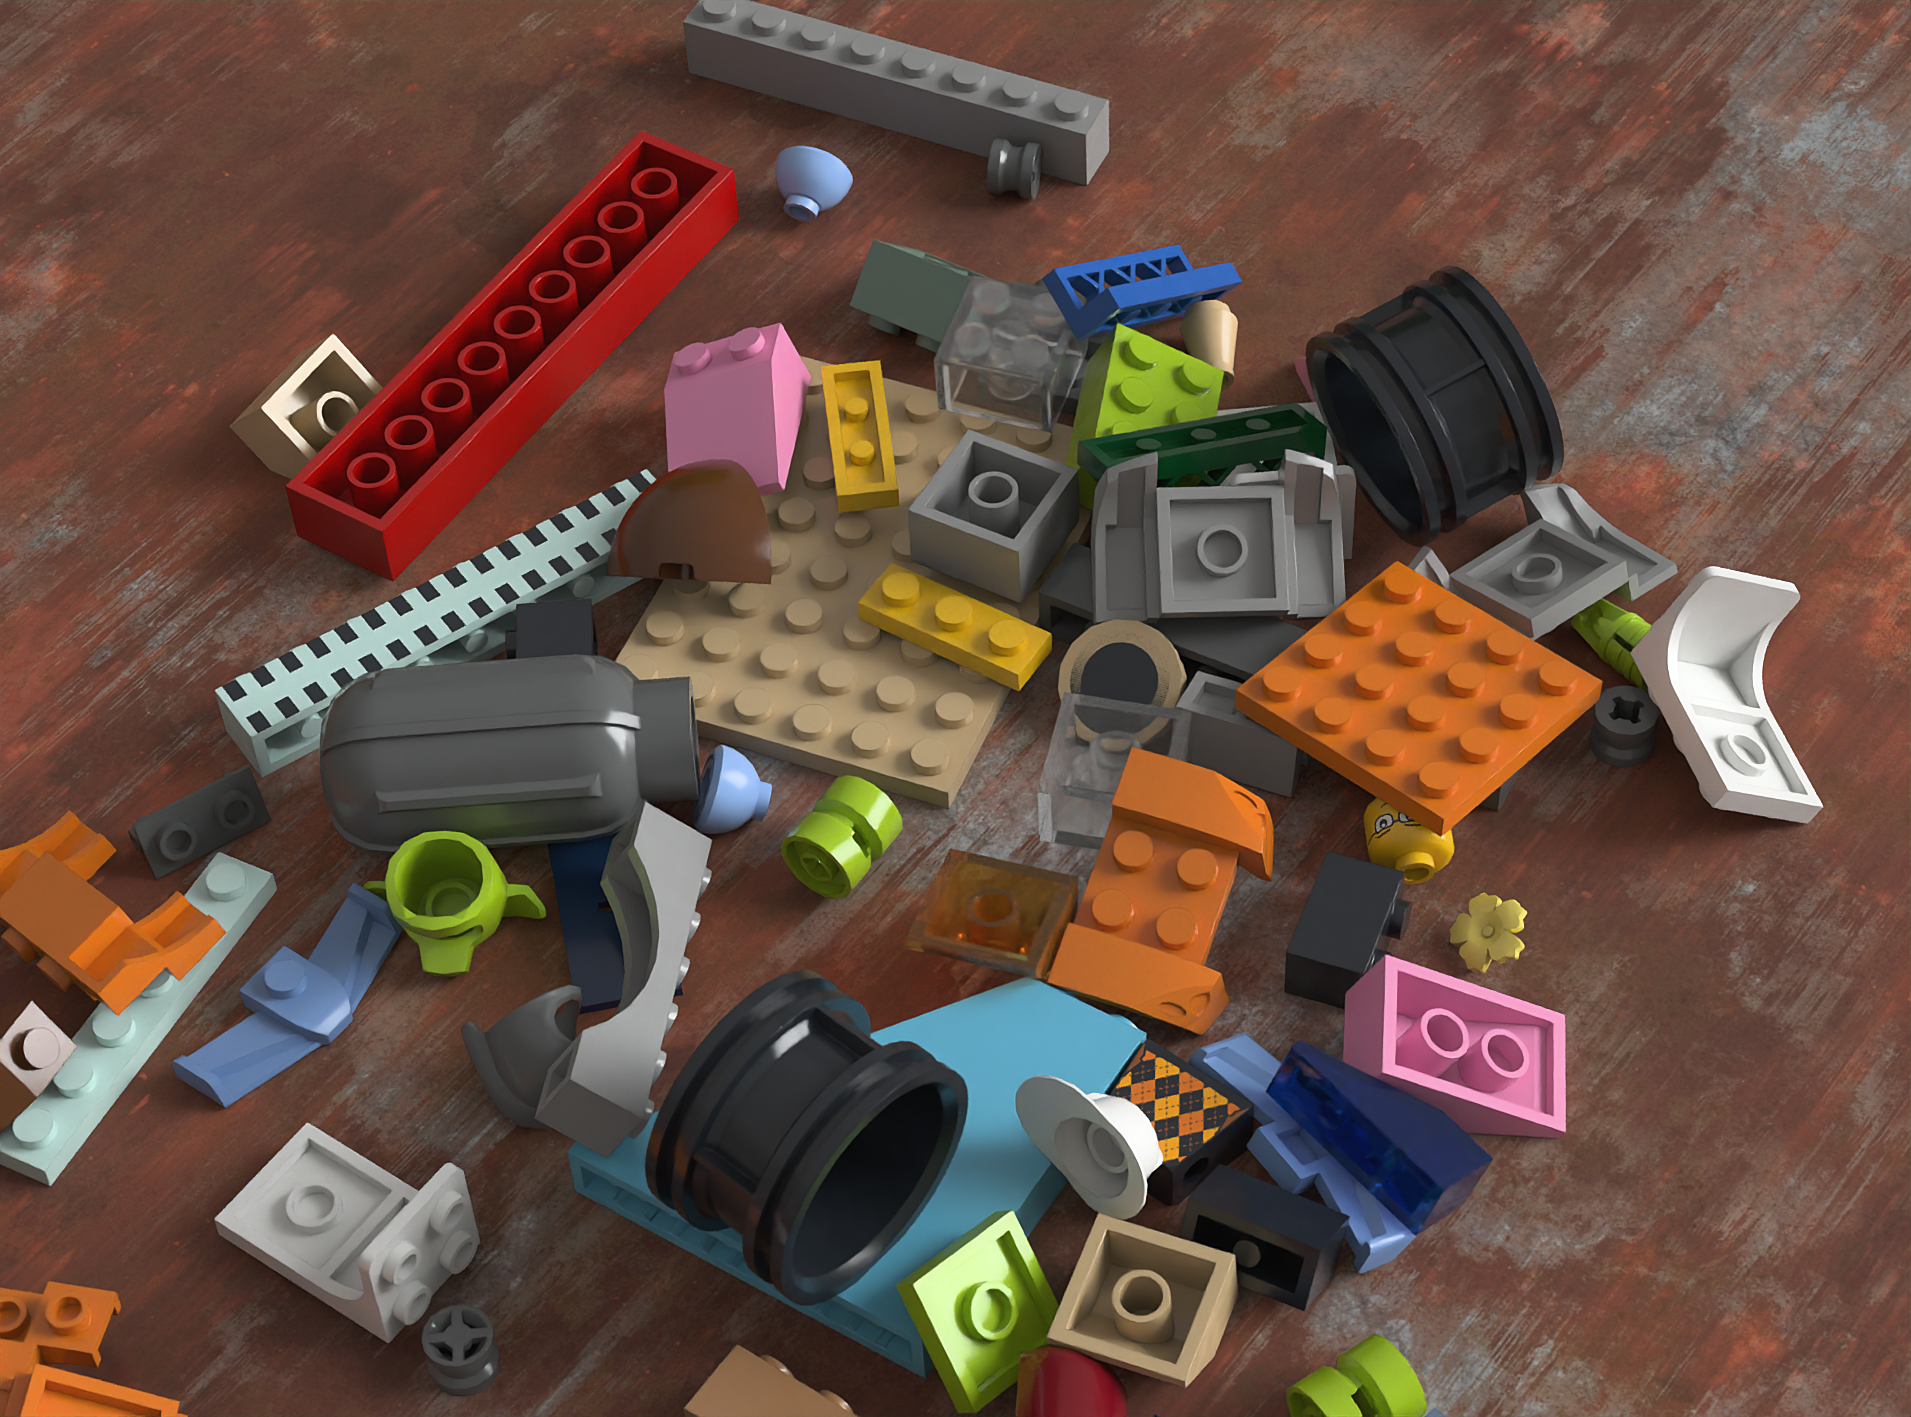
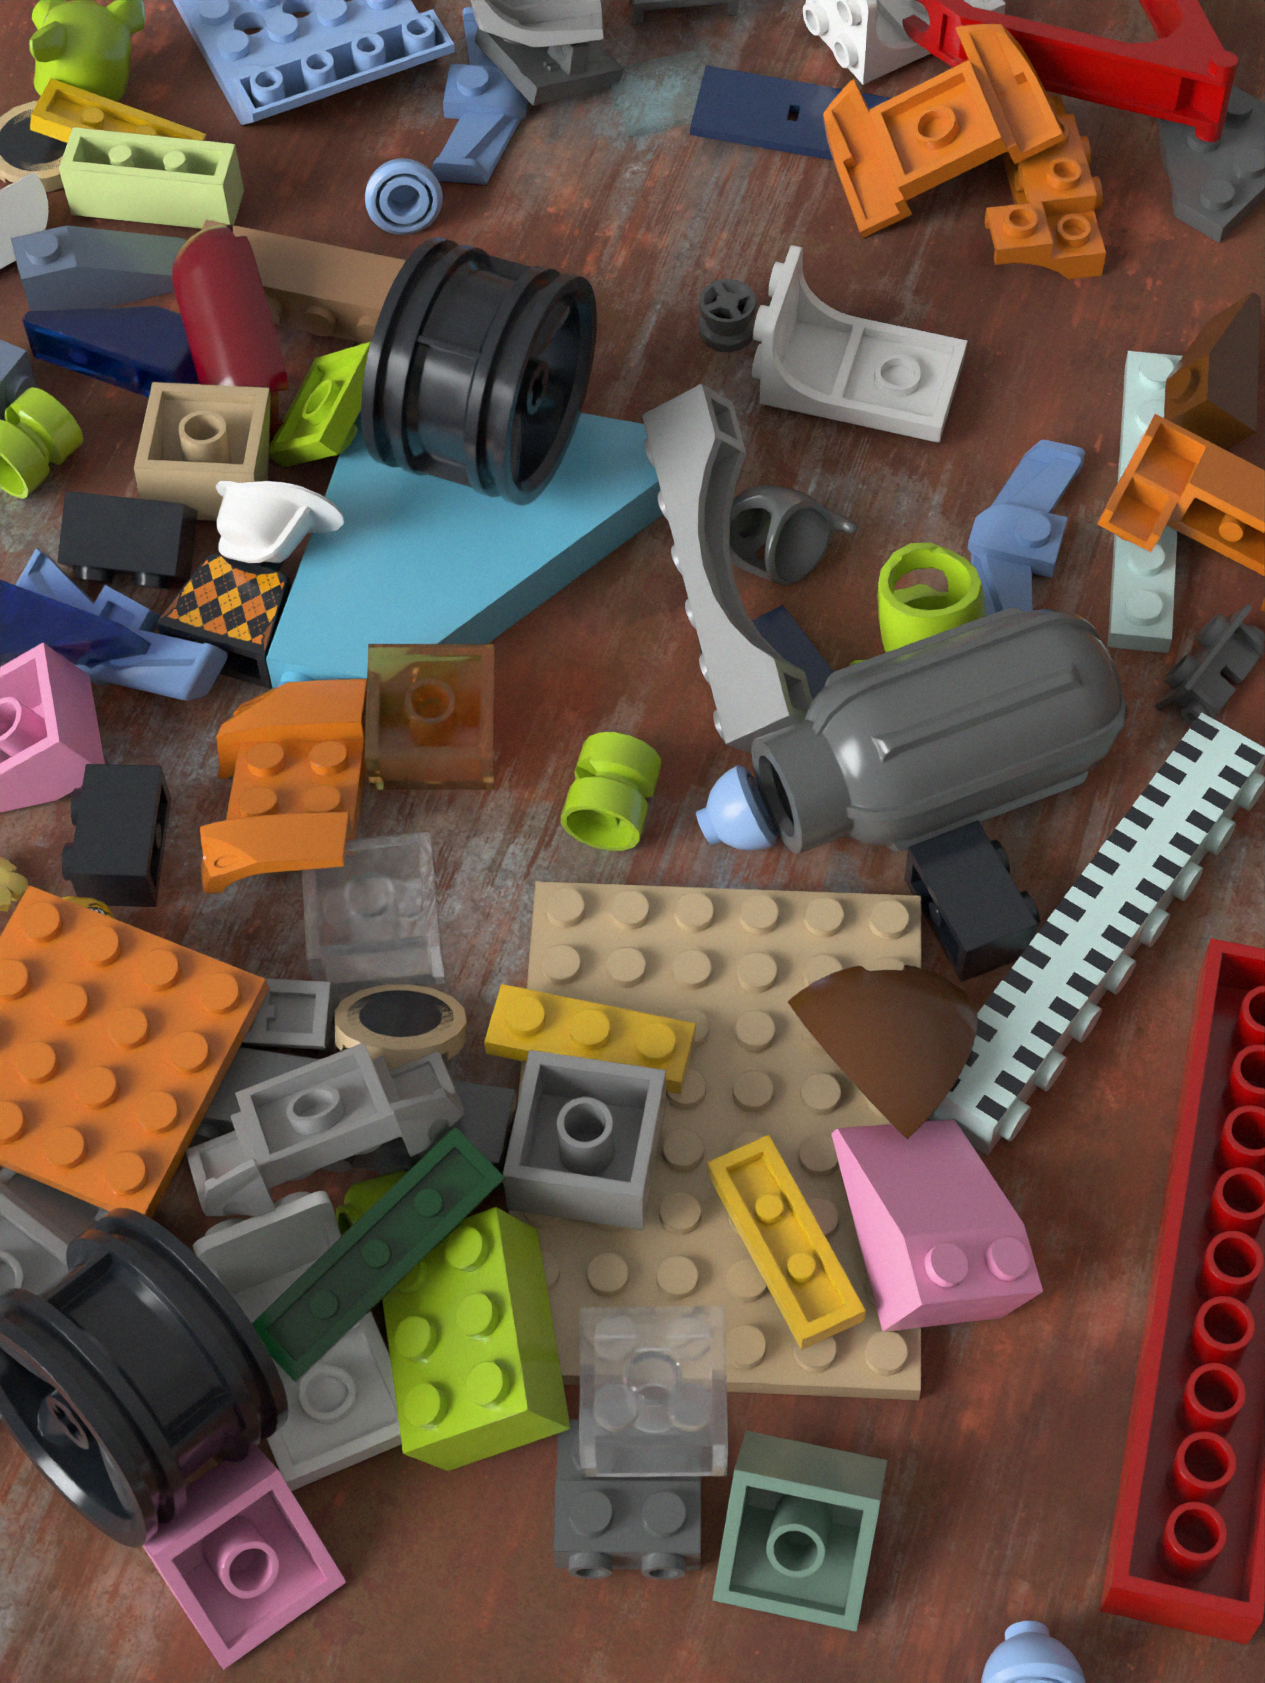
camera: 160 degrees right, 10 degrees up
blue fence [1042,245,1242,340] -> none
tan cone [1179,300,1238,390] -> none

